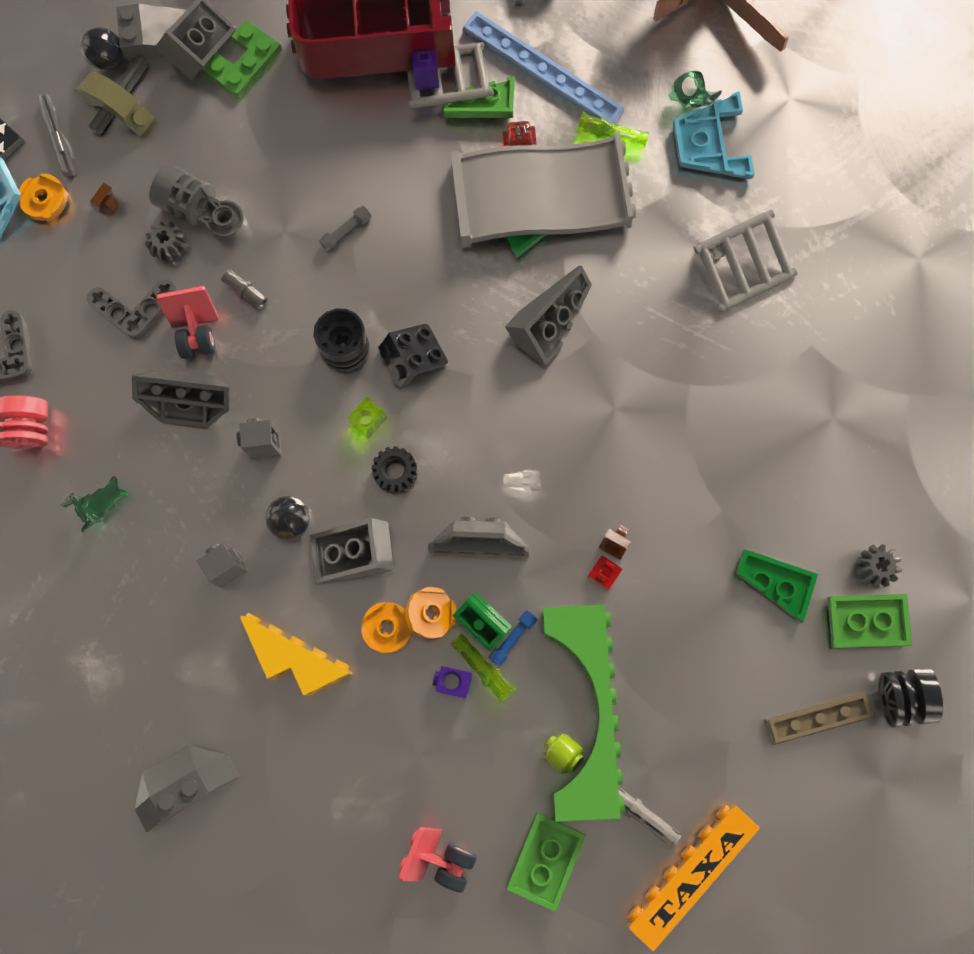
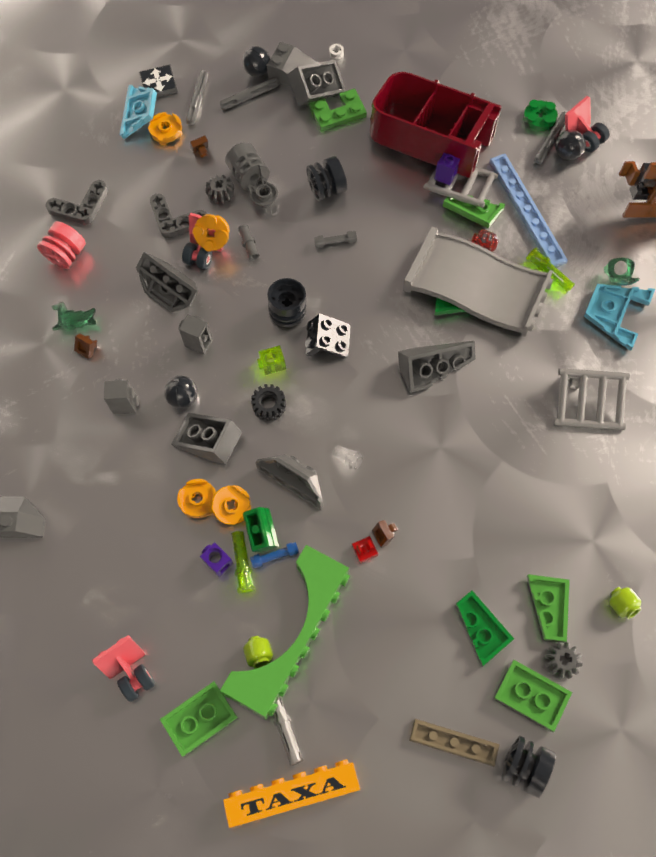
camera: 30 degrees right, 10 degrees down
olive arch [74,72,155,136] -> none
yellow slope [240,613,352,696] -> none
none -> reddish brown tile [74,333,97,359]
none -> light orange plate [192,214,230,252]
none -> black wheel [306,156,347,201]
none -> bright green wing [527,574,570,643]
none -> lime head [609,587,641,619]

